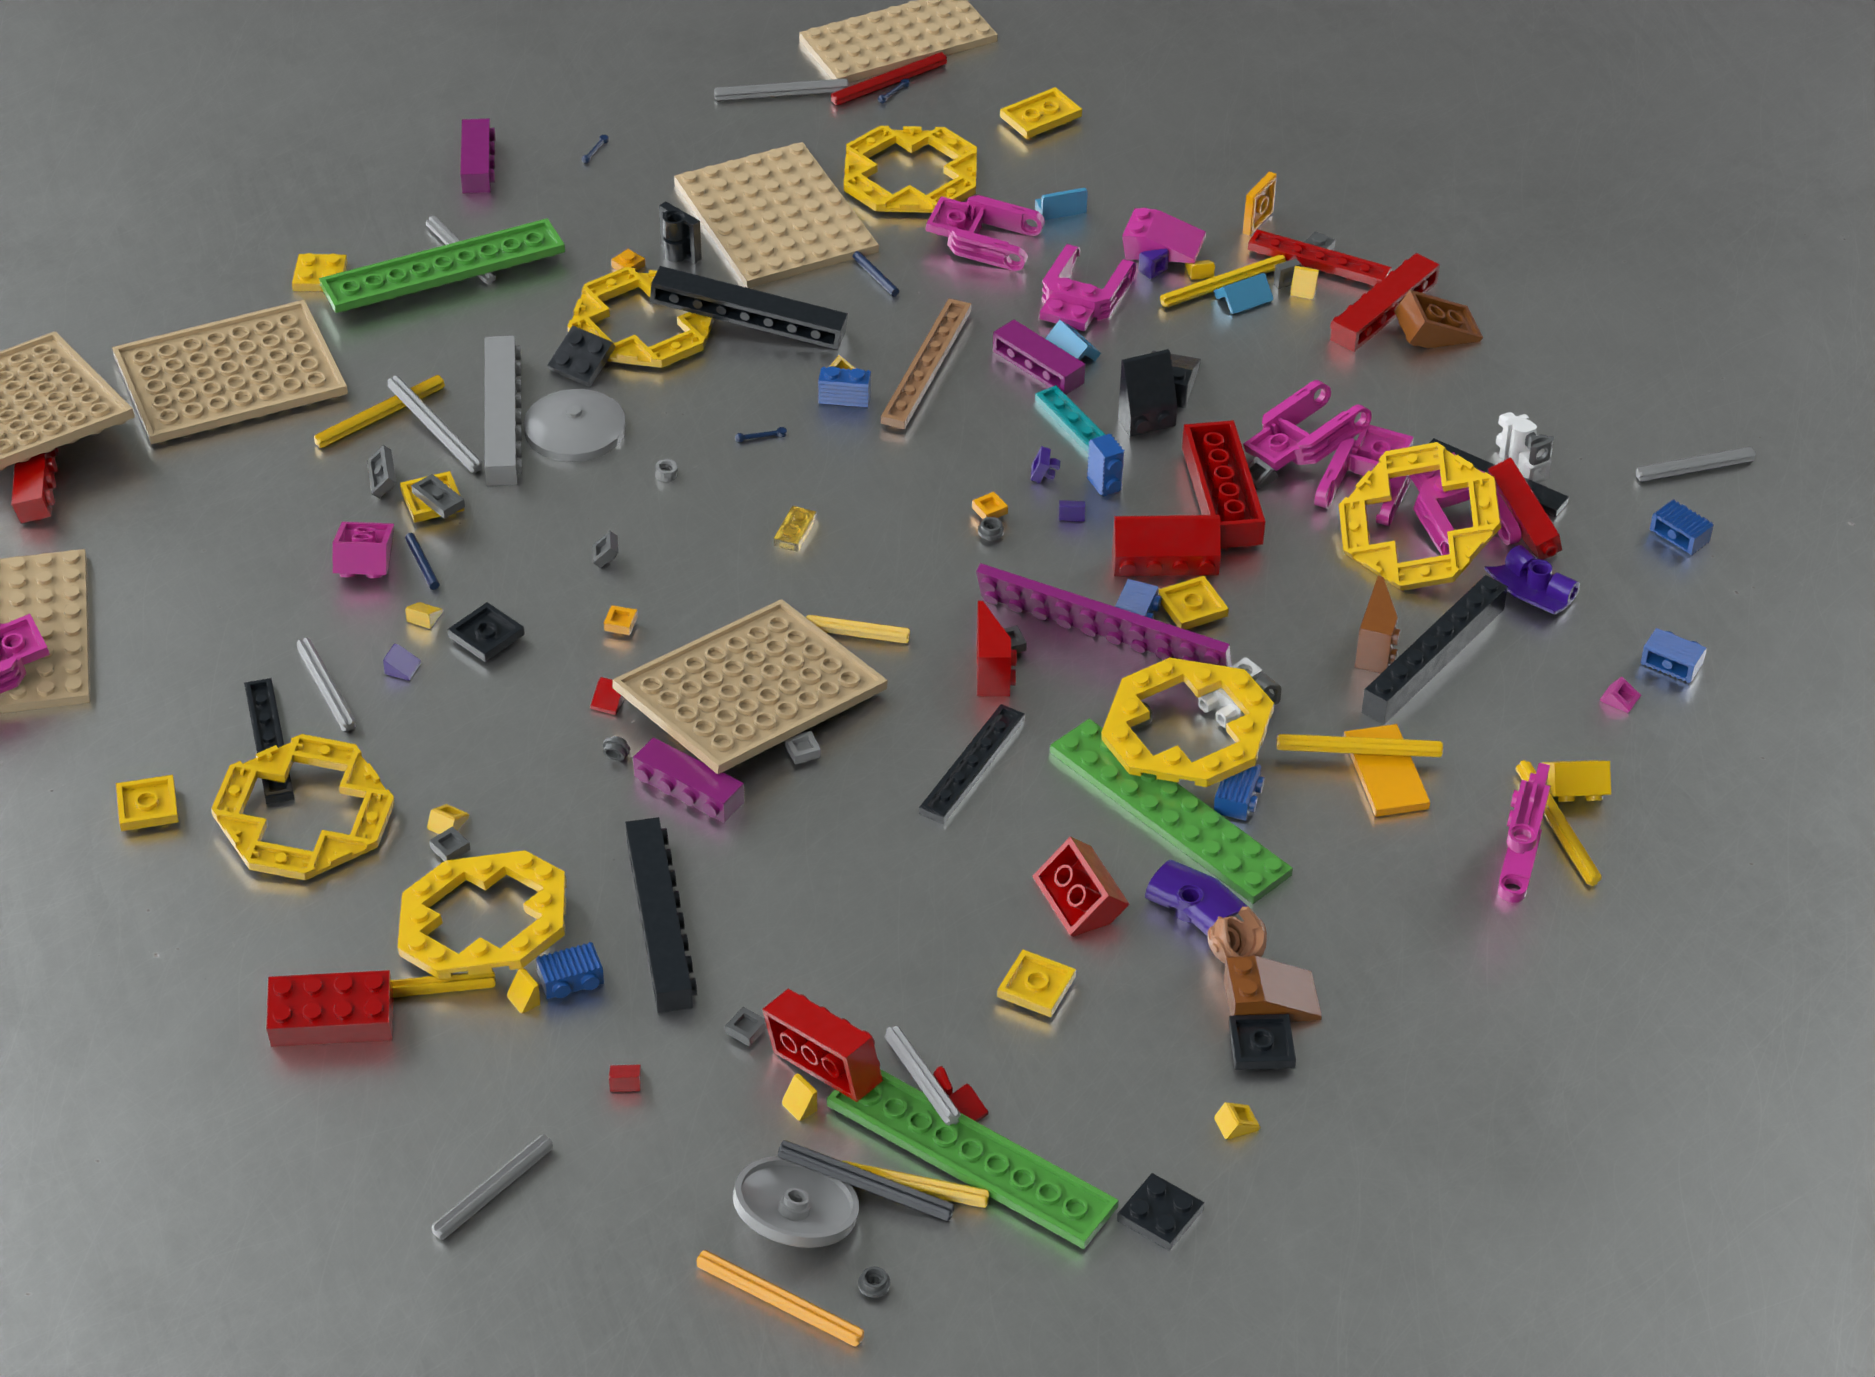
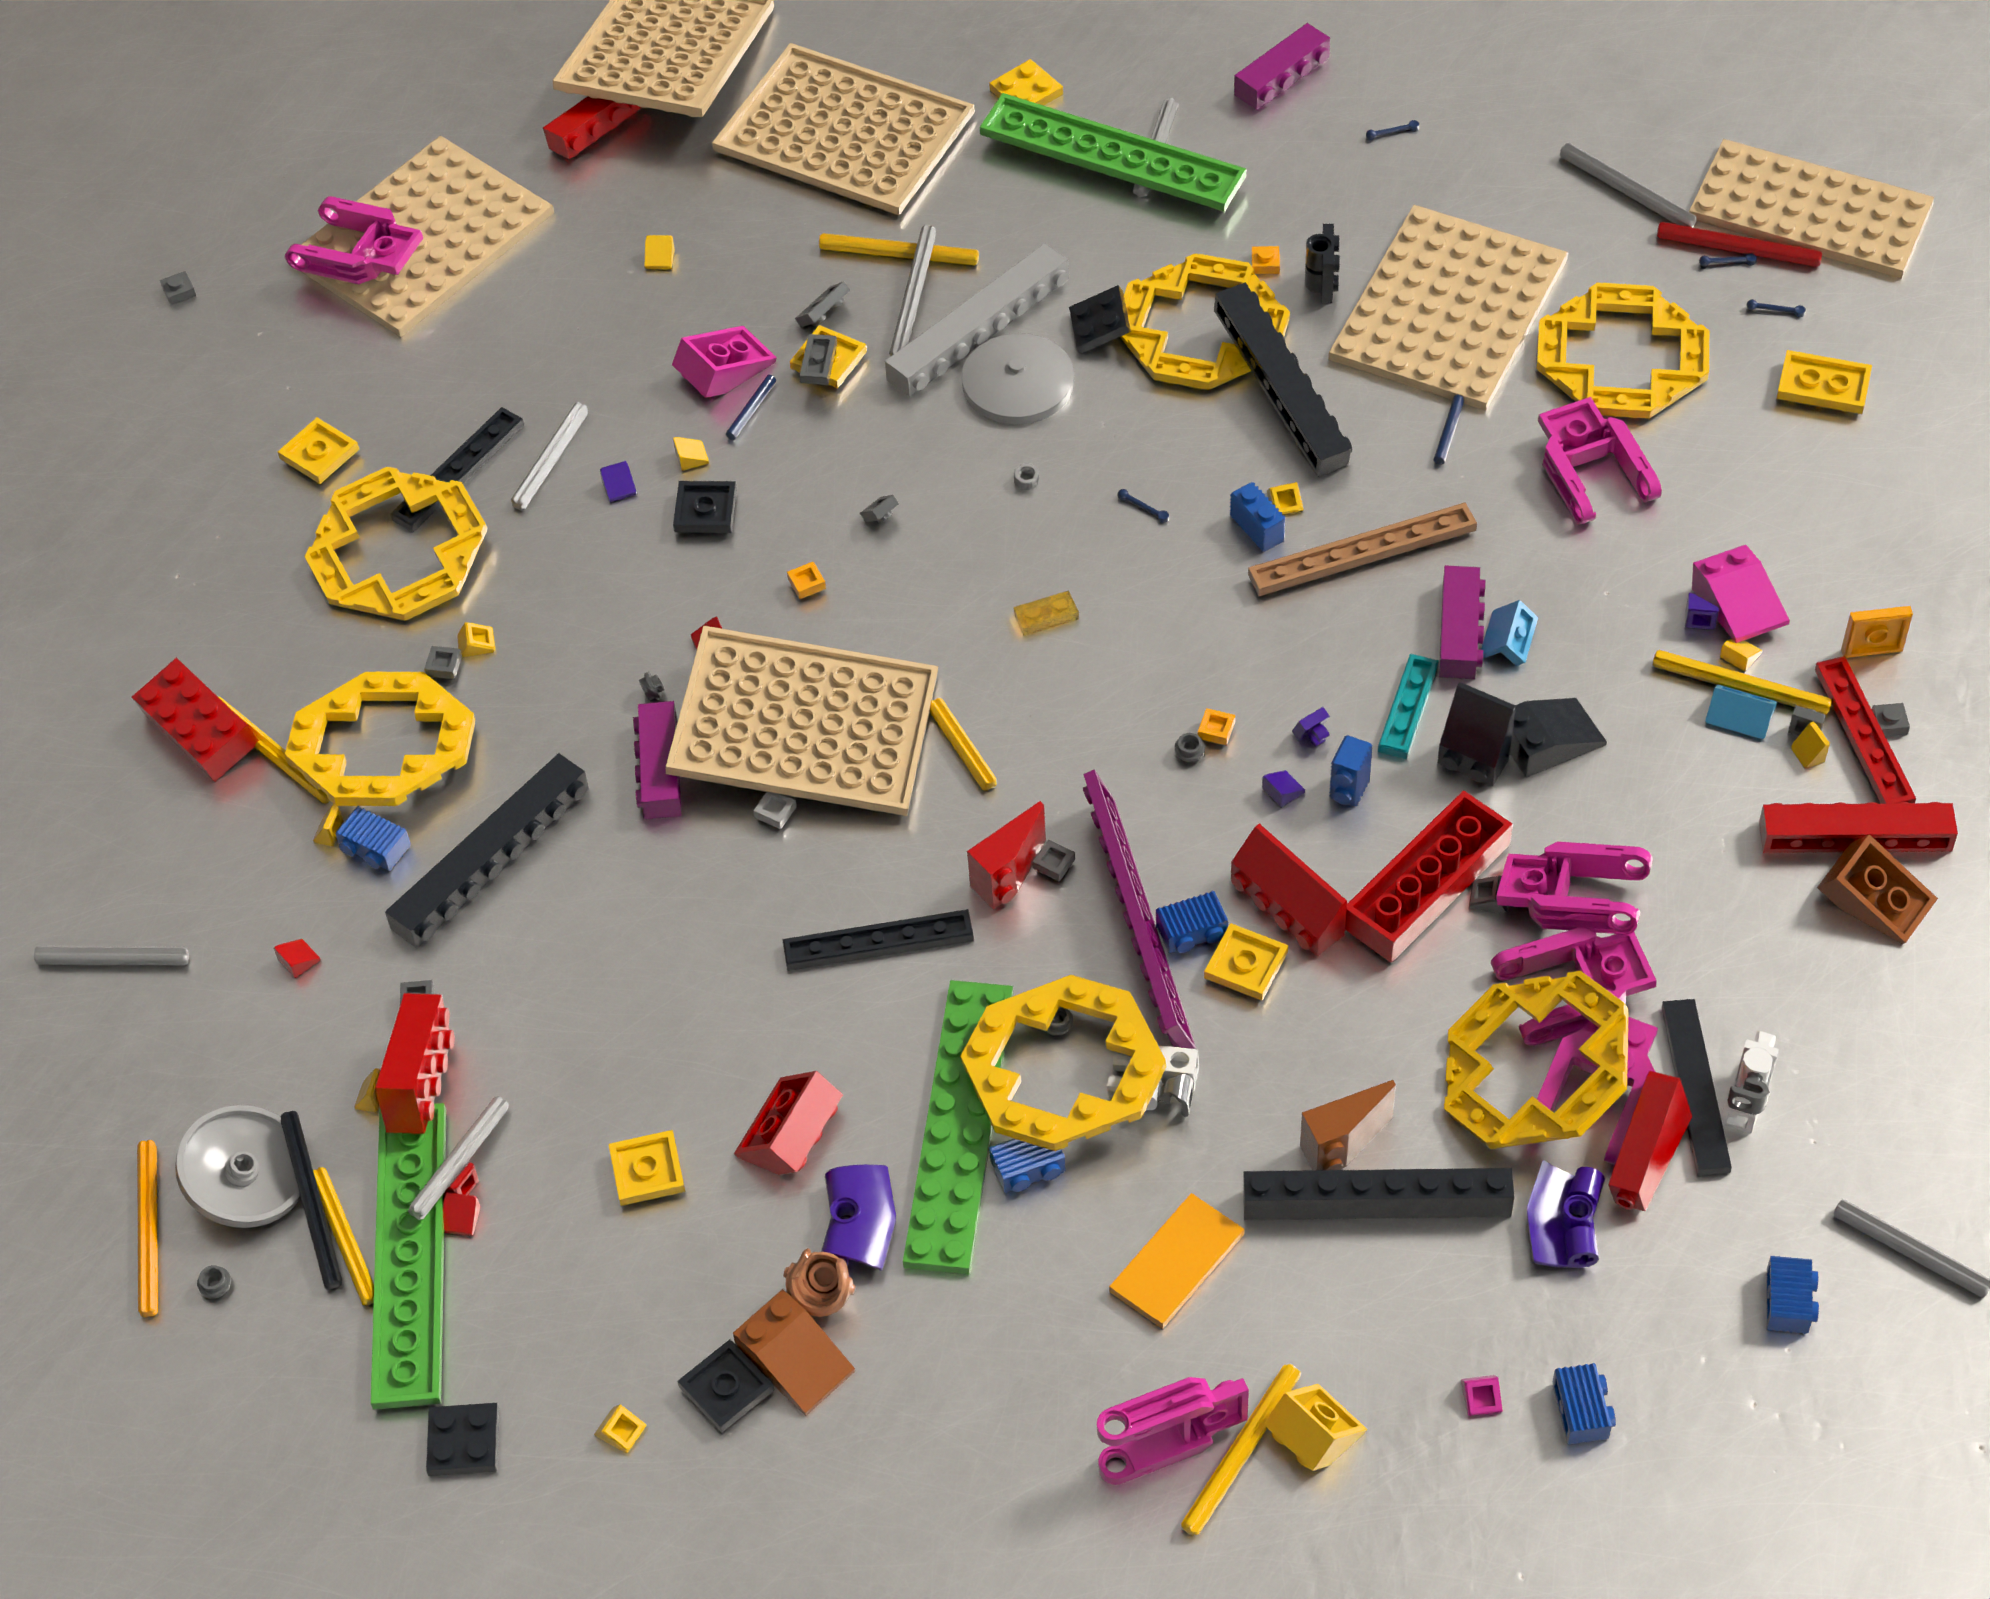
camera: 55 degrees right, 10 degrees up
dark azure panel [1035,188,1088,220] -> none
dark pink plate [1039,244,1136,332] -> none
yellow axle [1276,734,1443,757] -> none
none -> yellow slope [644,235,675,269]
none -> dark blue hinge [1746,299,1806,317]

